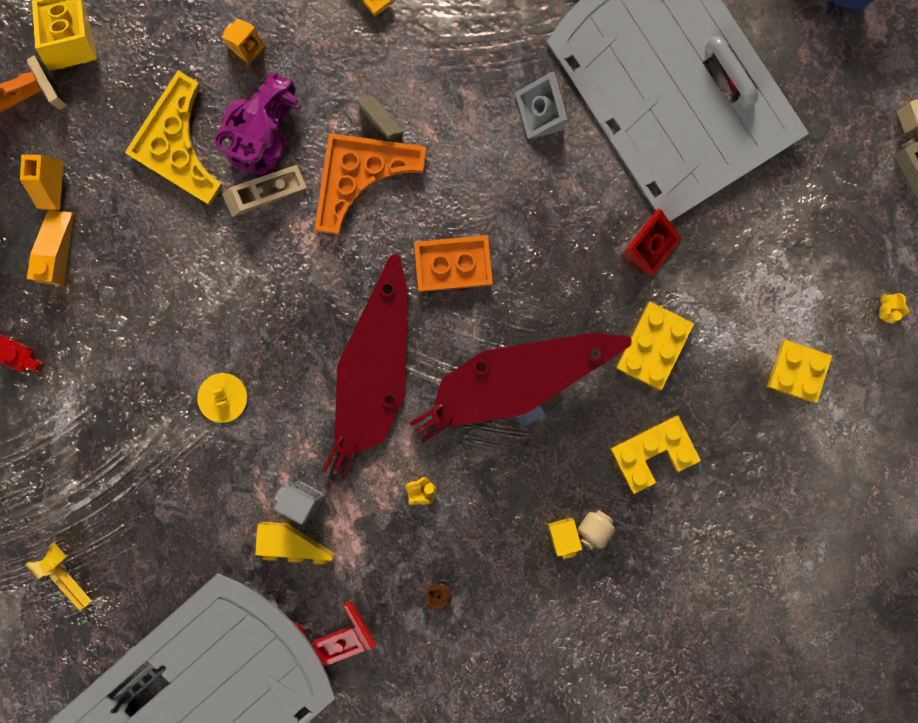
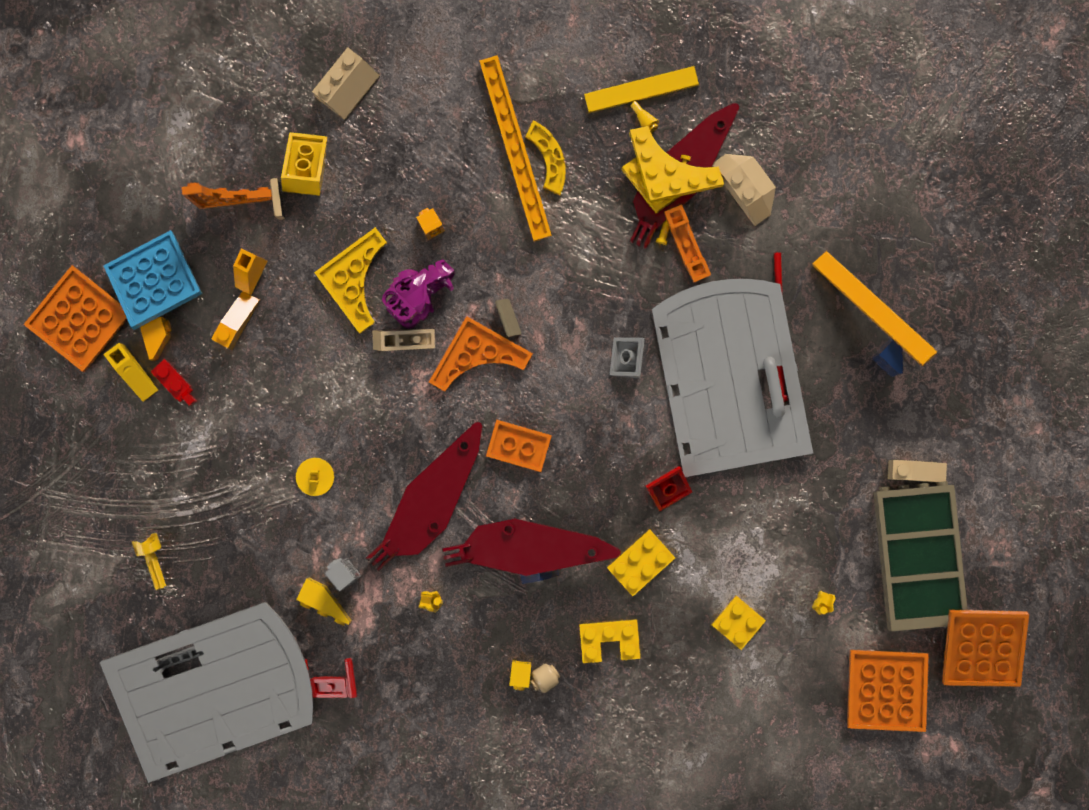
camera: 25 degrees right, 0 degrees up
reddish brown tile [426,583,452,610] -> none

